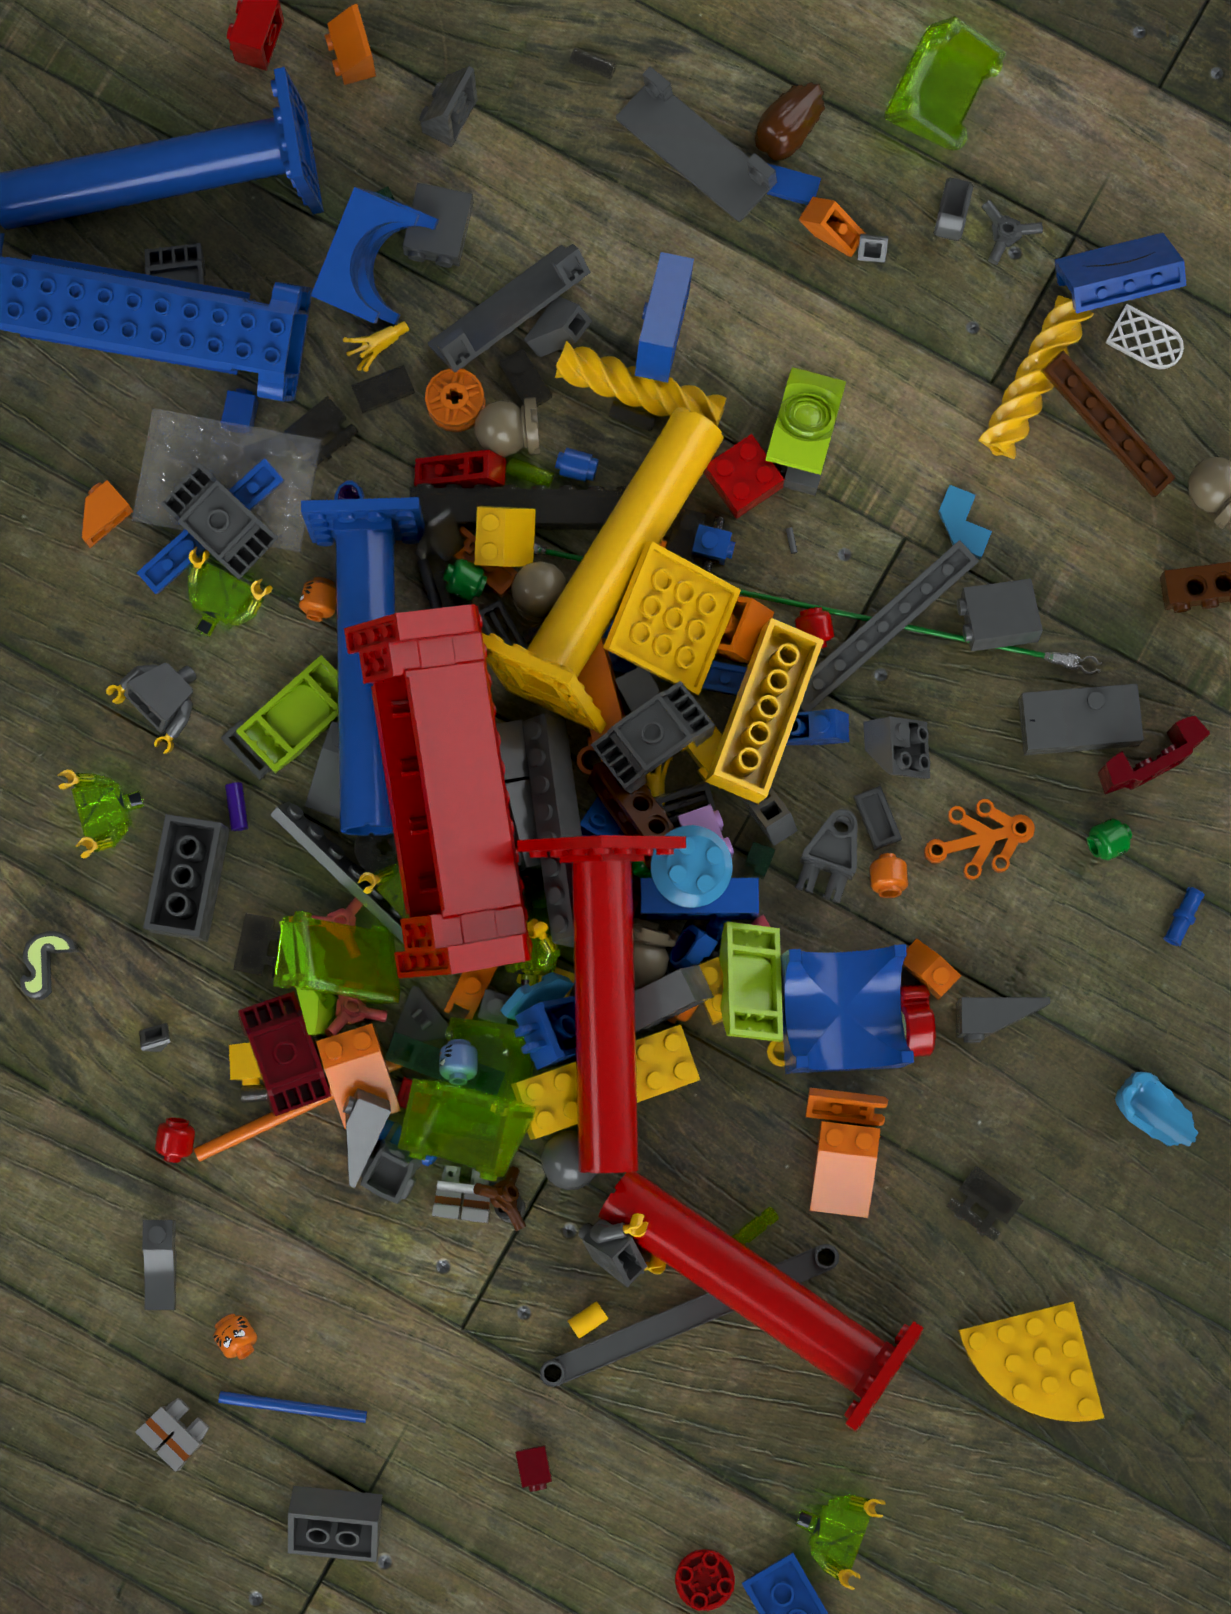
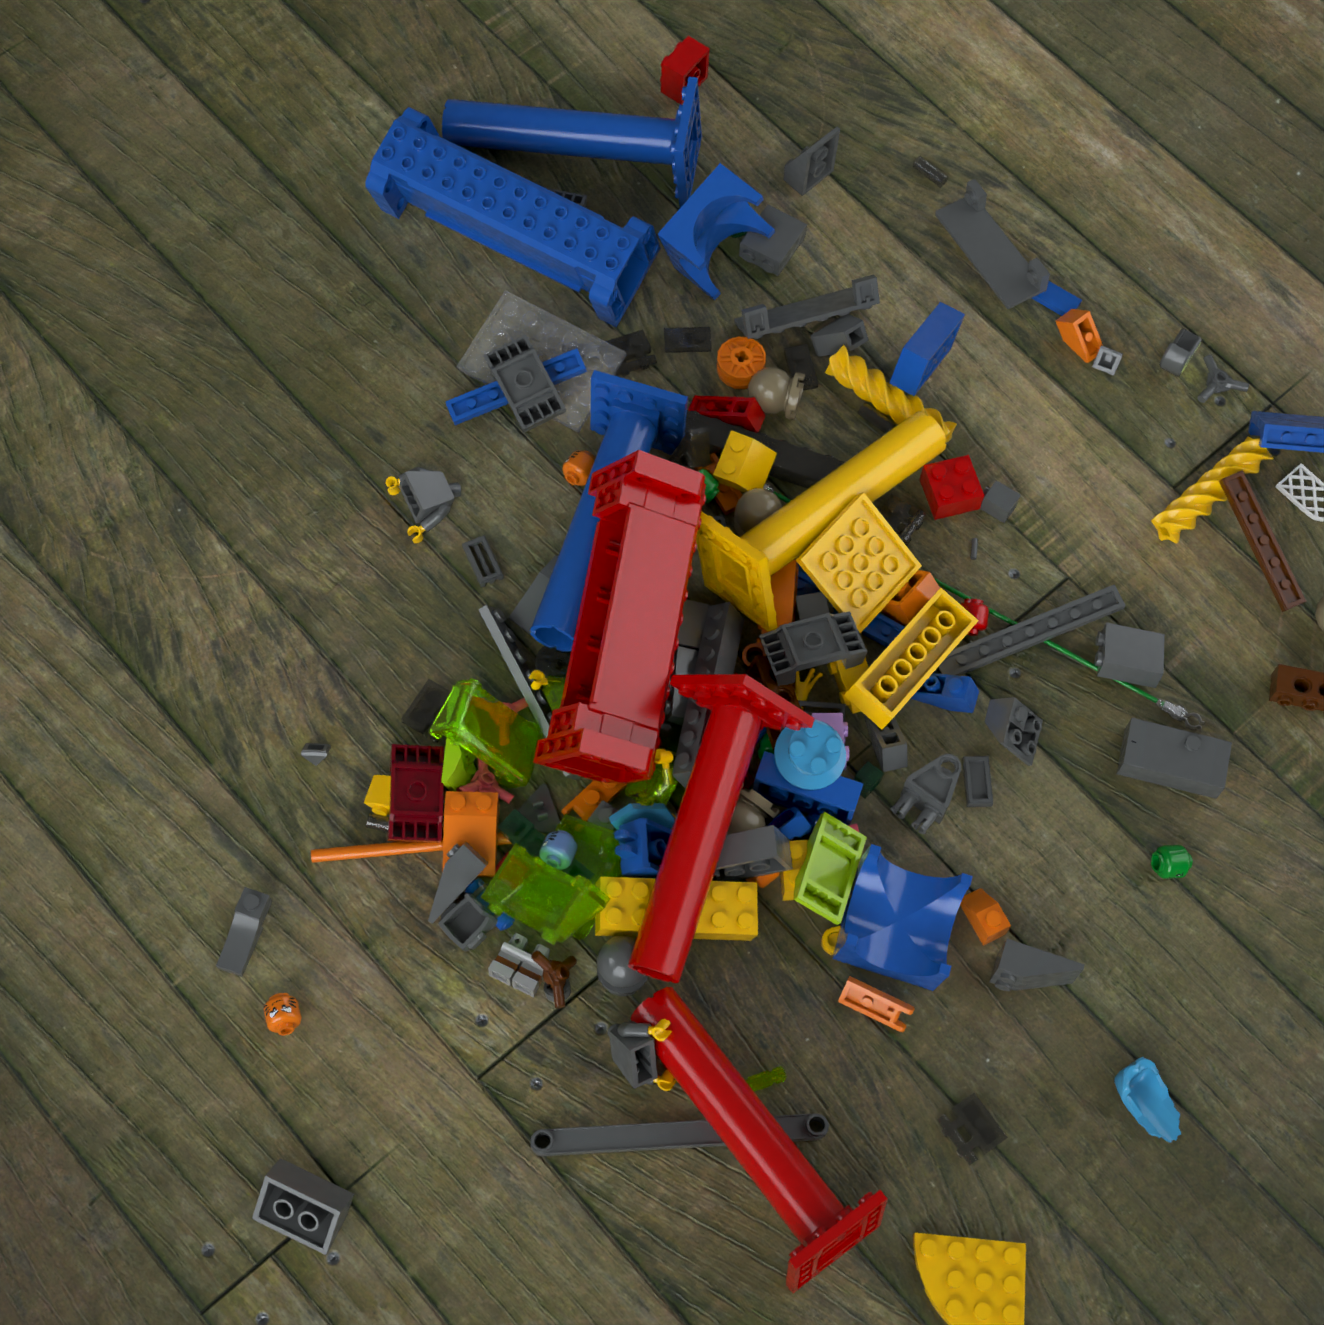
camera: 15 degrees right, 15 degrees down
dark grey animal [20,931,79,1000] -> none
clear neon green torso [57,769,145,859] -> none
orange slope [82,480,133,548] -> none
light grey hips [135,1398,210,1472] -> none
dark grey brick [143,814,230,942] -> none
red head [155,1117,195,1163] -> none
clear neon green torso [188,547,273,637] -> none
blue piece [218,1391,367,1423] -> none
blue brick [221,388,259,435] -> none
dark purple hinge [225,782,248,831] -> none
lime slope [236,655,338,773] -> none
orange slope [324,4,376,85] -> none
yellow piece [343,321,409,372] -> none
clear neon green axle [506,457,555,489] -> none
dark red brick [515,1445,552,1492] -> none
blue brick [555,447,599,482] -> none
yellow piece [568,1301,608,1339] -> none
blue bracket [692,524,736,565] -> none
reddish brown hair [755,82,825,161] -> none
lime slope [766,367,846,475] -> none
orange slope [809,1121,880,1218] -> none
orange head [870,853,909,898] -> none
clear neon green windscreen [884,16,1006,151] -> none
red animal [900,985,936,1057] -> none
orange plant [924,799,1035,880] -> none
dark azure tile [938,485,992,559] -> none
dark red plate [1098,716,1210,795] -> none
blue pin [1163,887,1205,947] -> none

